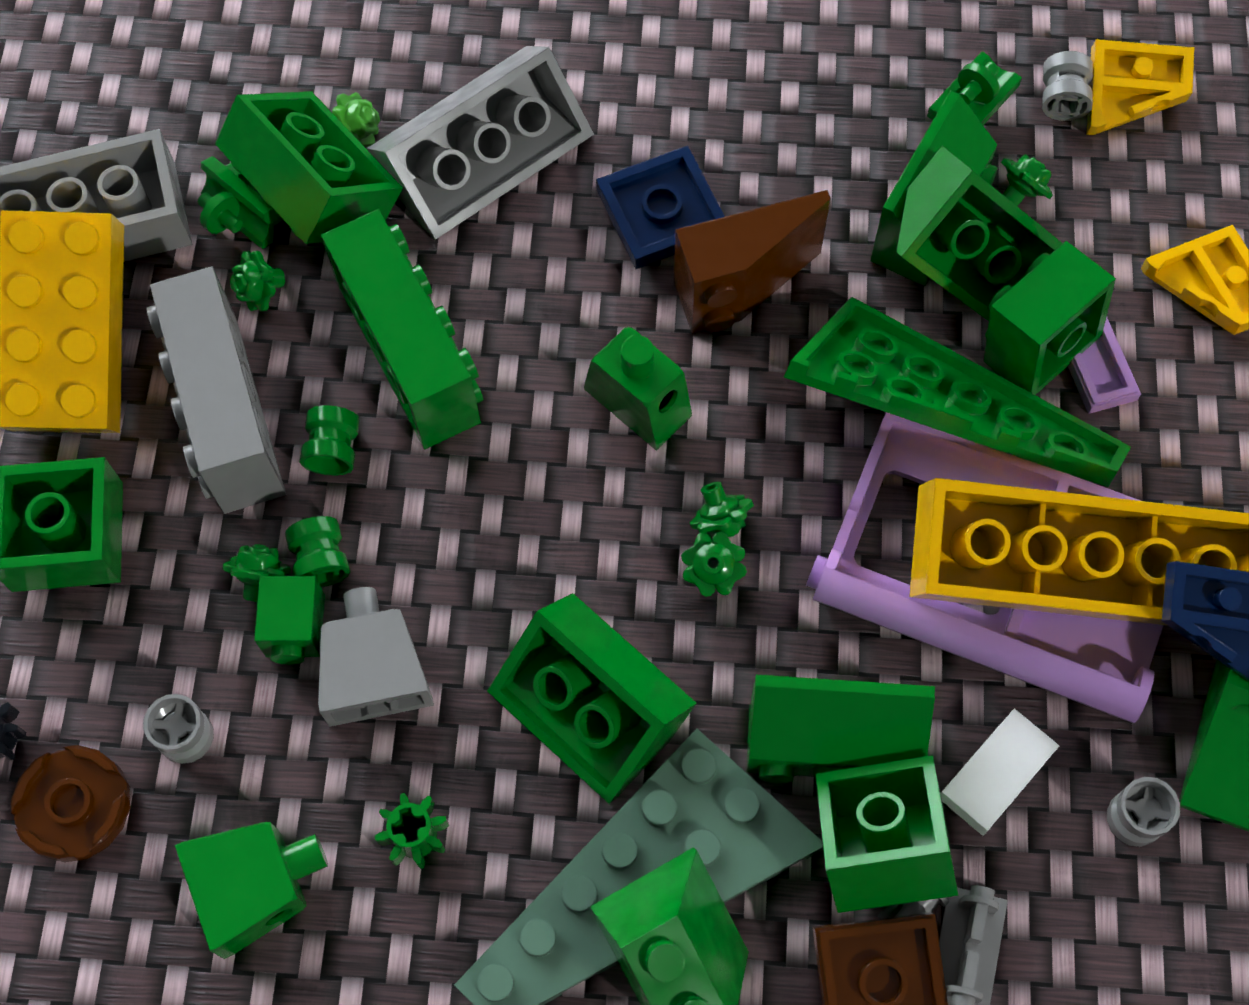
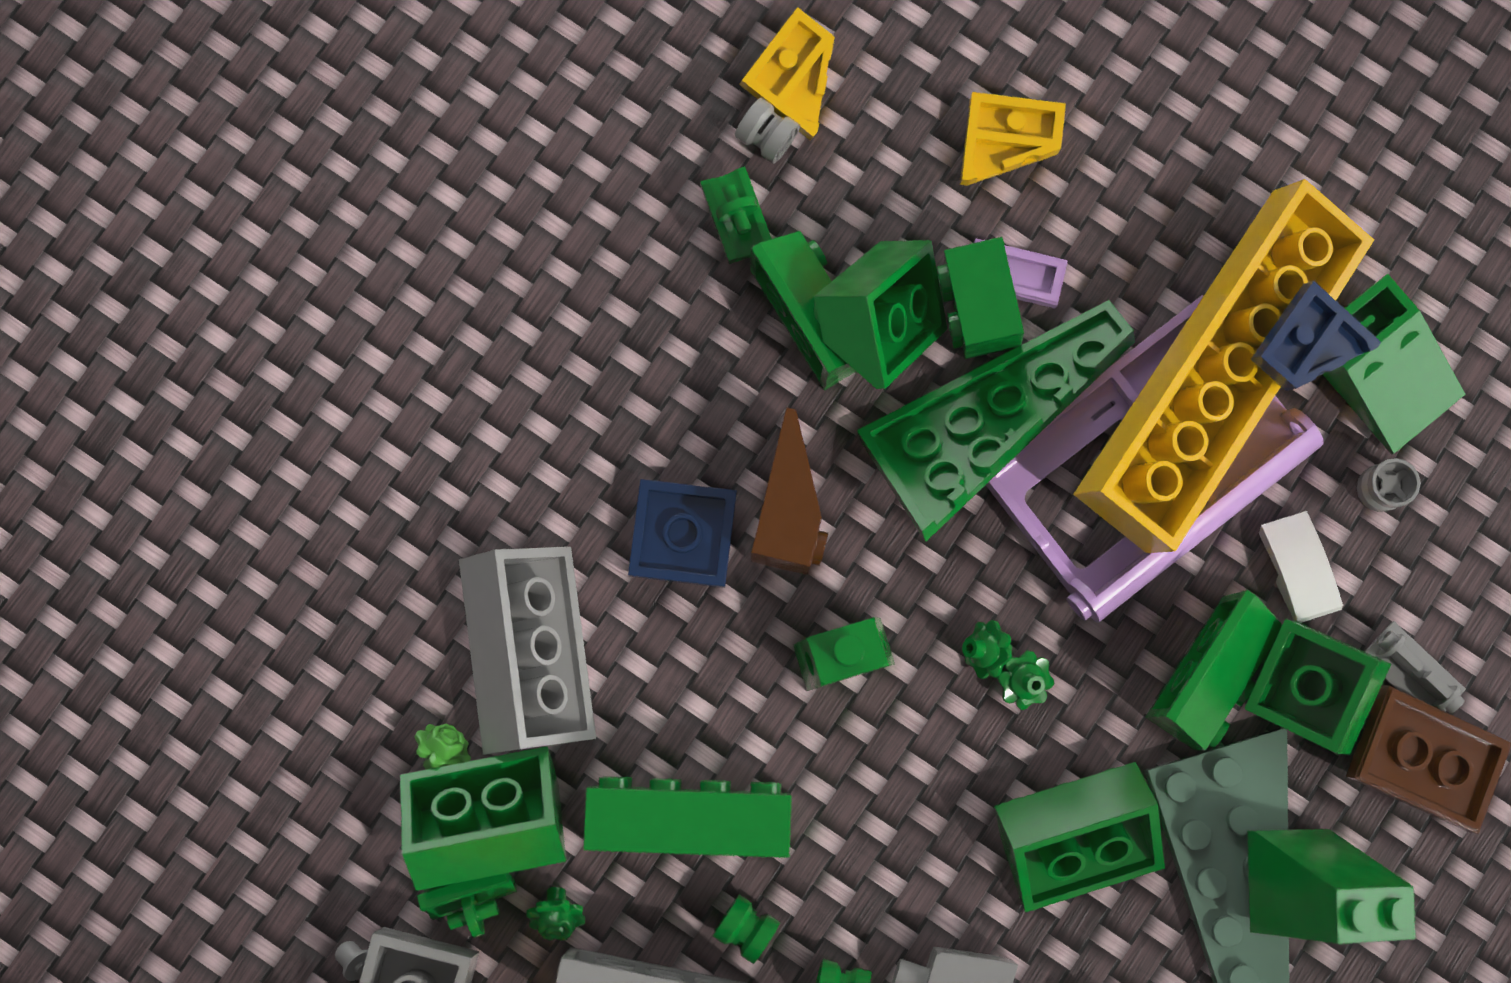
camera: 65 degrees left, 15 degrees up
green plant [1001,154,1053,206] -> none

